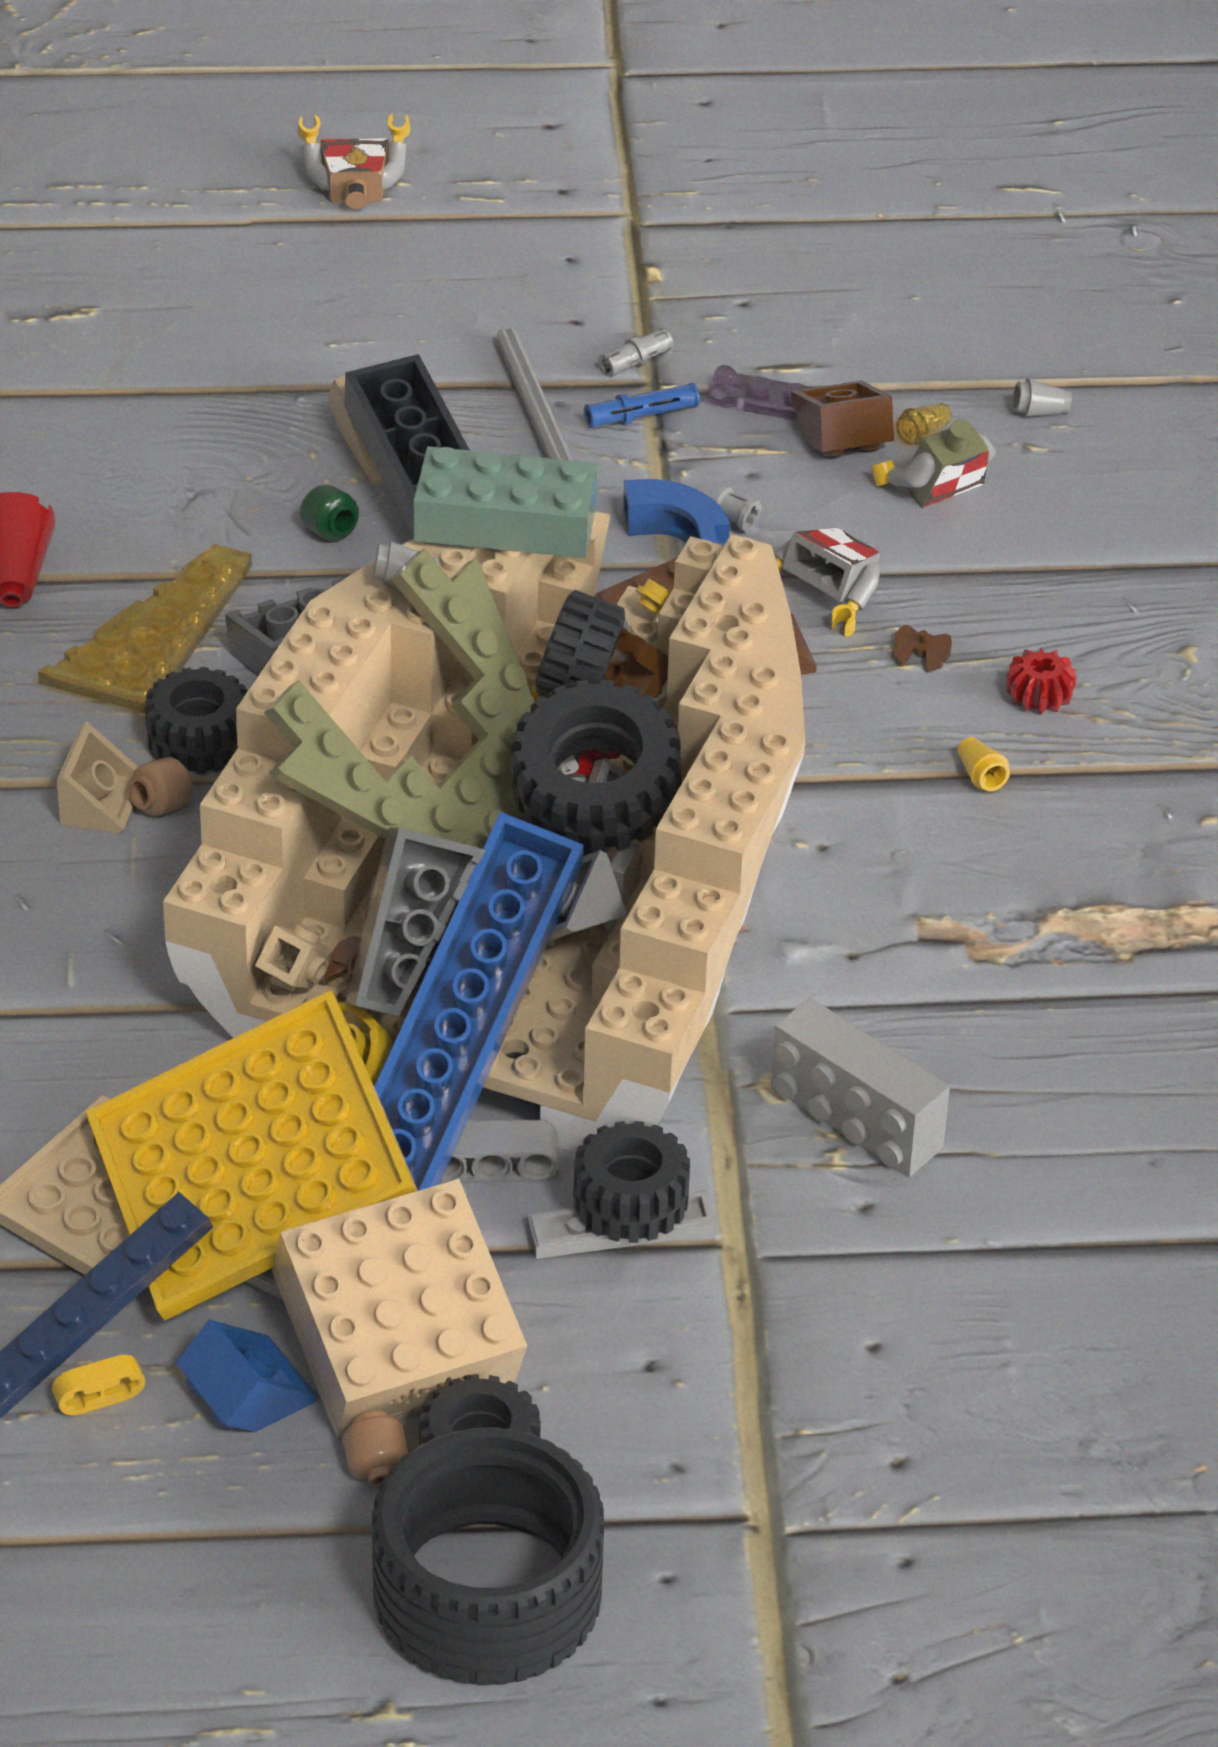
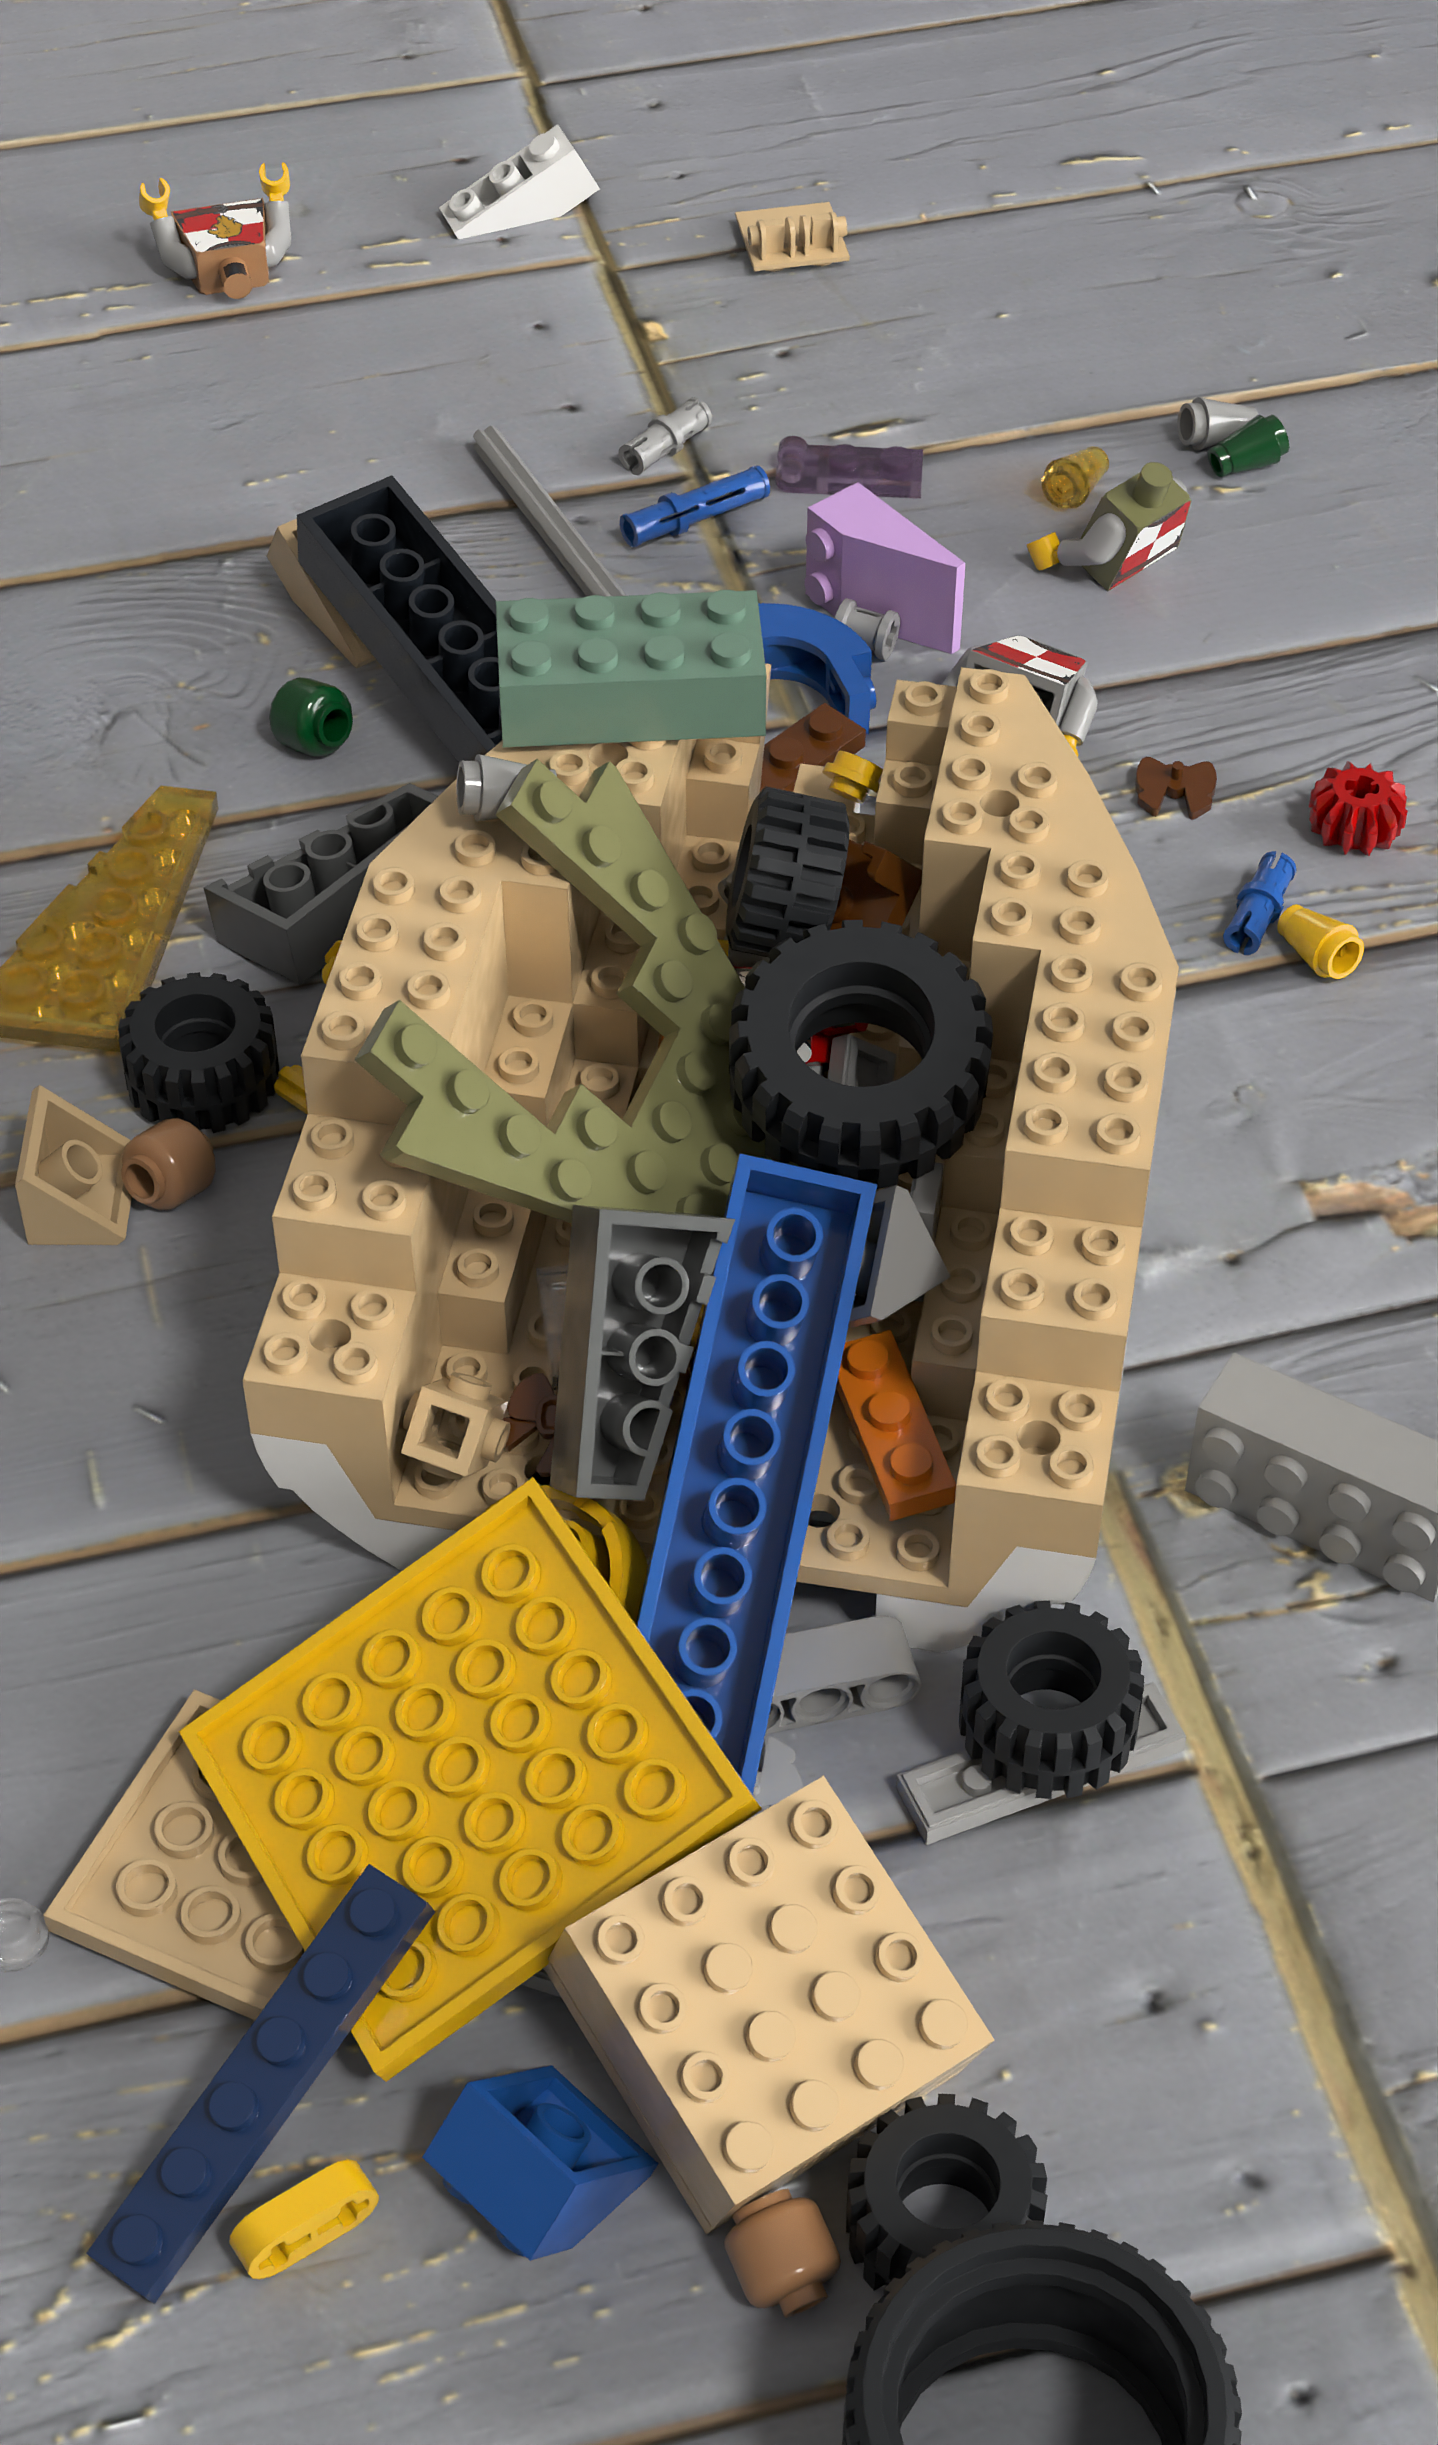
camera: 10 degrees left, 5 degrees up
reddish brown slope [791,380,894,456] -> none
none -> white slope [439,124,600,240]
none -> tan hinge [735,202,850,272]
none -> lavender slope [805,482,965,654]
none -> orange plate [836,1330,956,1521]
none -> dark green cone [1208,415,1289,478]
none -> blue pin [1223,851,1297,955]

